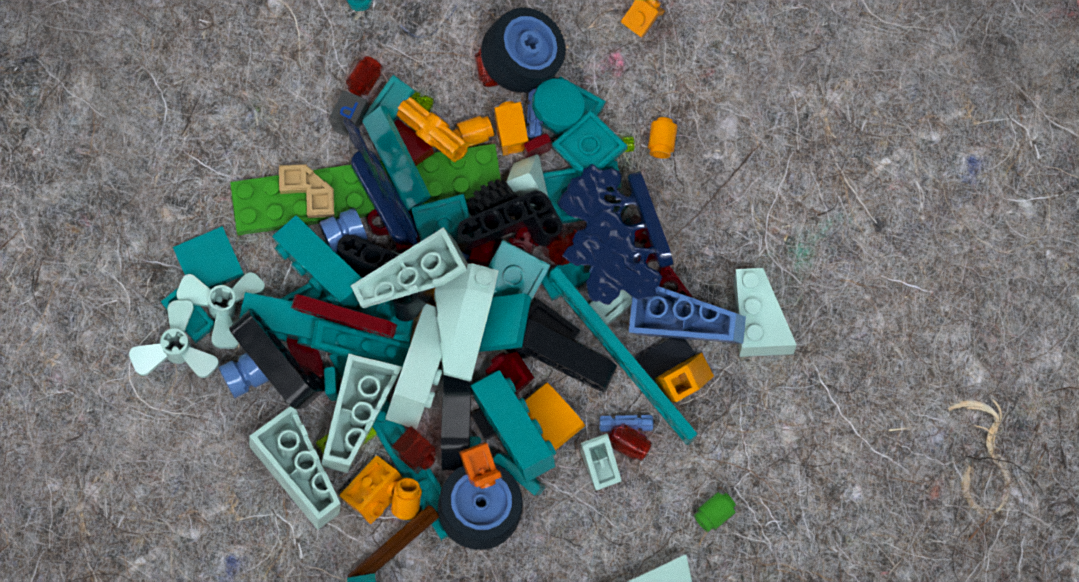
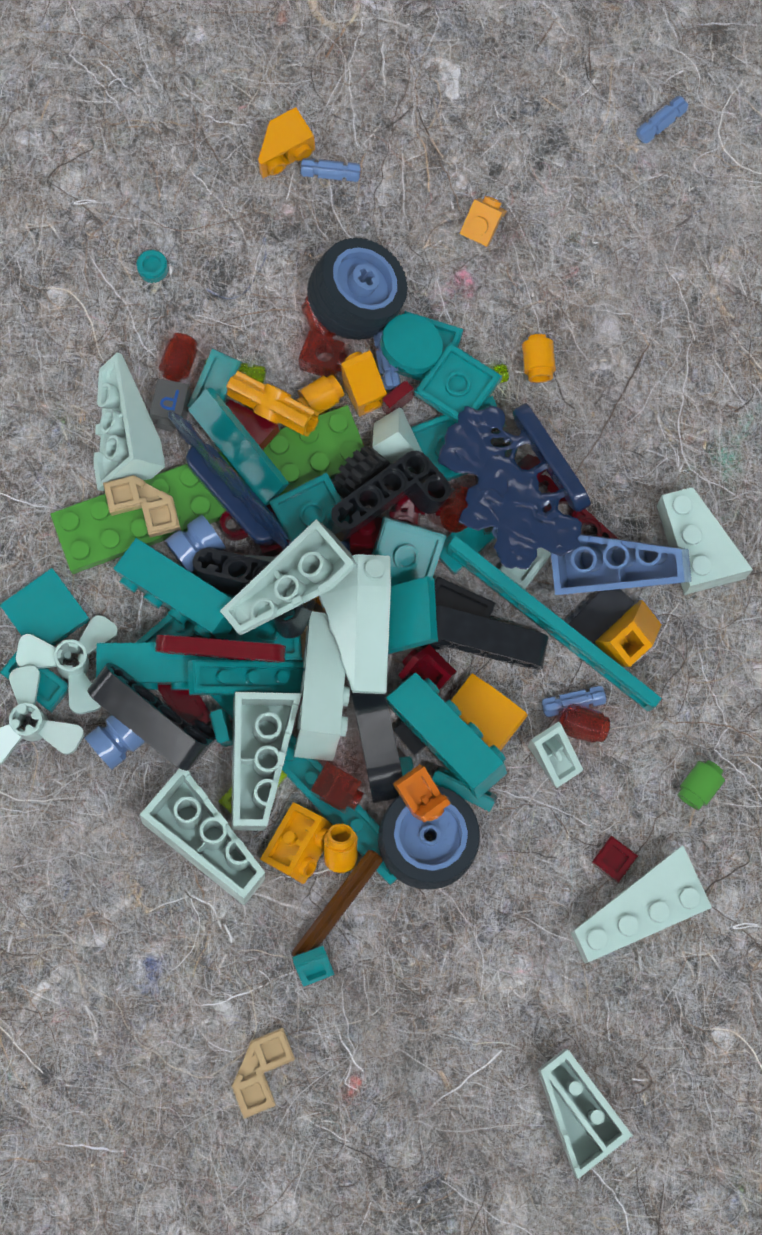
camera: 10 degrees left, 5 degrees up
none -> light aqua wedge [94,353,165,491]
none -> clear red brick [298,331,349,378]
none -> dark red tile [591,836,638,883]

